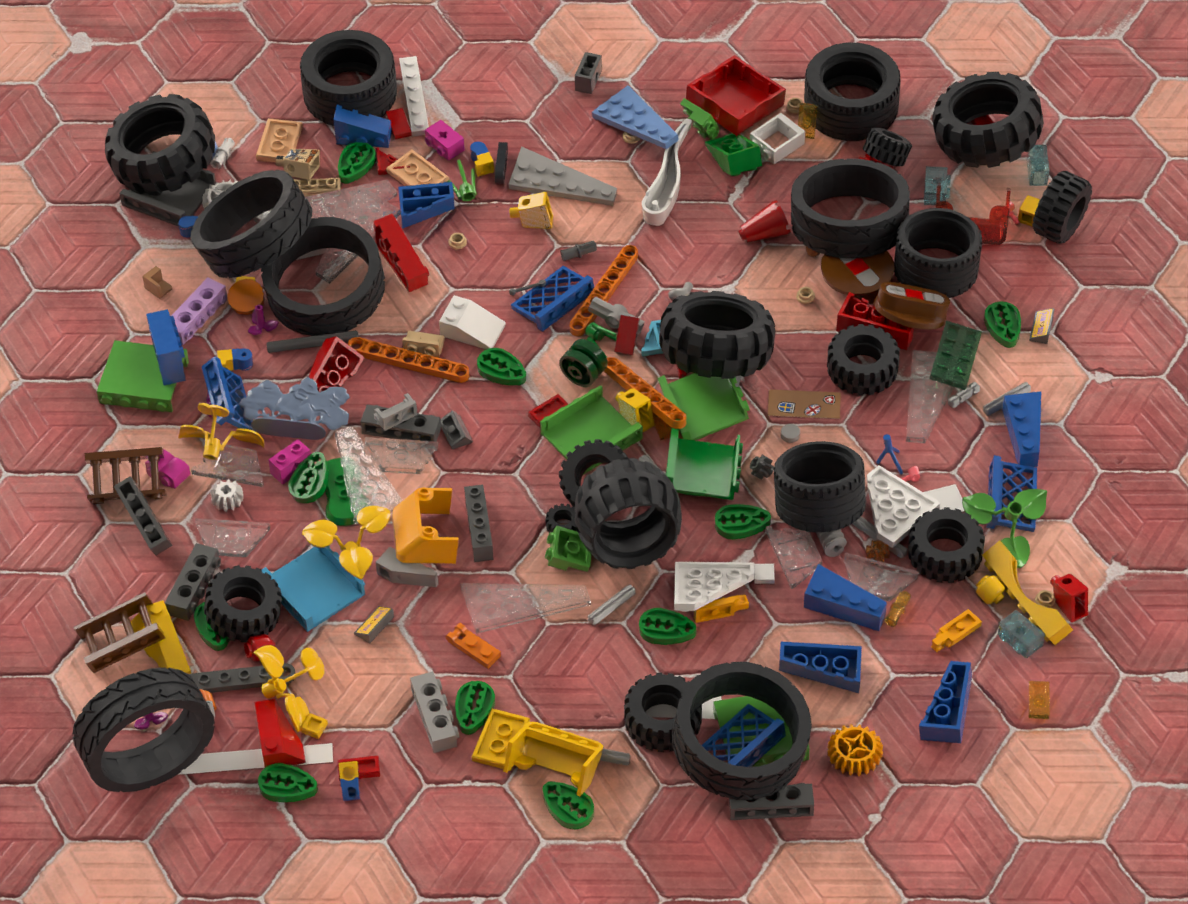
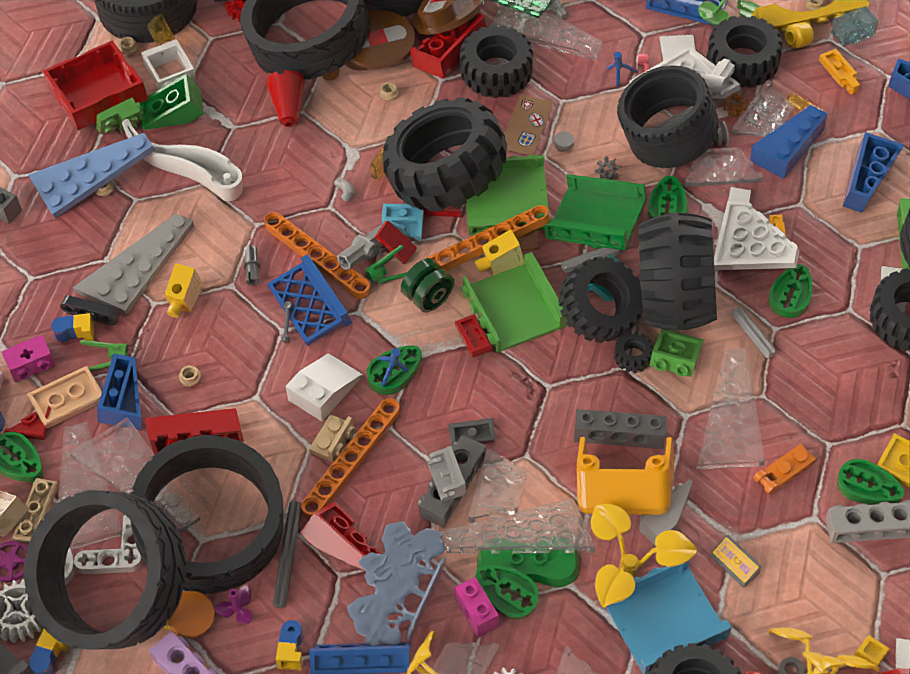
camera: 75 degrees left, 5 degrees up
none -> blue plant [378,348,408,386]
none -> white piece [704,59,734,95]

